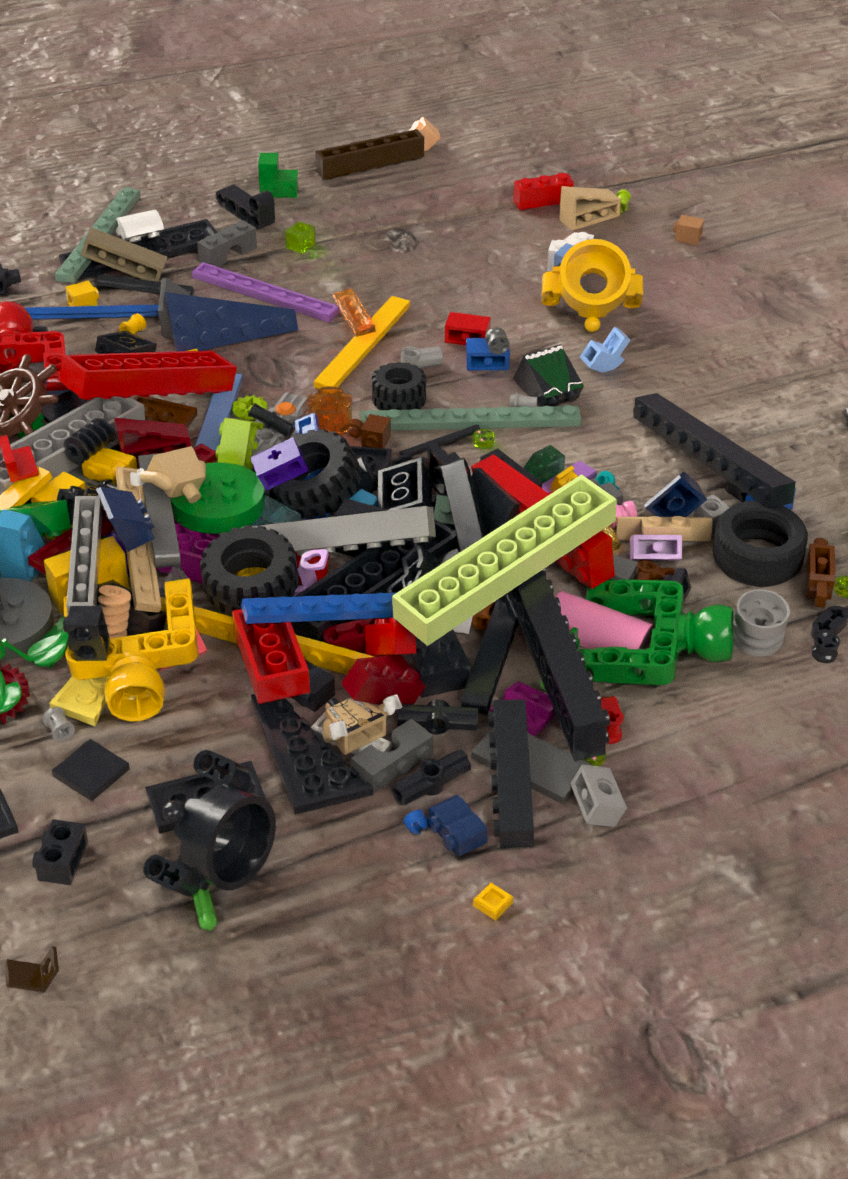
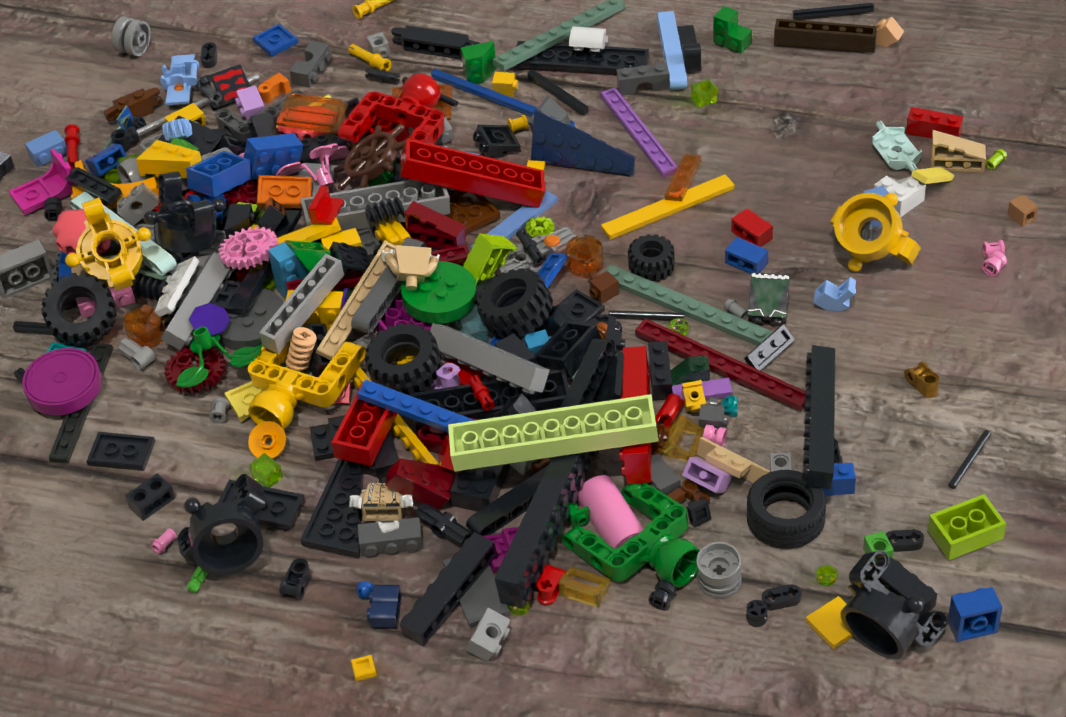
camera: 40 degrees right, 5 degrees up
dark brown bracket [4,946,59,992] -> none
black tile [52,739,130,801] -> none
black brick [63,606,111,661] -> none
dark tan brick [81,227,167,282] -> none
dark blue slope [96,487,155,552] -> none
dark purple brick [251,437,309,491] -> none
black piece [391,749,471,806] -> none
light grey piece [401,346,443,369] -> none
dark grey wheel [485,327,510,355] -> none
dark blue slope [644,472,707,517] -> none
reddish brown hinge [806,537,835,608] -> none
none -> bright pink pin [151,528,177,554]
none -> light orange dish [248,421,286,460]
none -> clear neon green brick [250,453,283,488]
none -> black piece [279,558,312,600]
none -> black plate [310,415,345,461]
none -> green slope [461,41,496,84]
none -> red pin [468,375,495,411]
none -> clear yellow tile [559,567,611,608]
none -> dark red plate [635,318,806,411]
none -> black wheel [648,580,676,610]
none -> light blue beam [657,11,687,90]
none -> plate [744,324,795,370]
none -> black axle [793,3,874,19]
none -> light aqua plate [872,121,922,173]
none -> pearl gold piece [904,361,939,398]
none -> light yellow tile [911,167,954,184]
none -> bright pink wheel [981,251,1007,277]
none -> bright pink bush [982,240,1005,258]

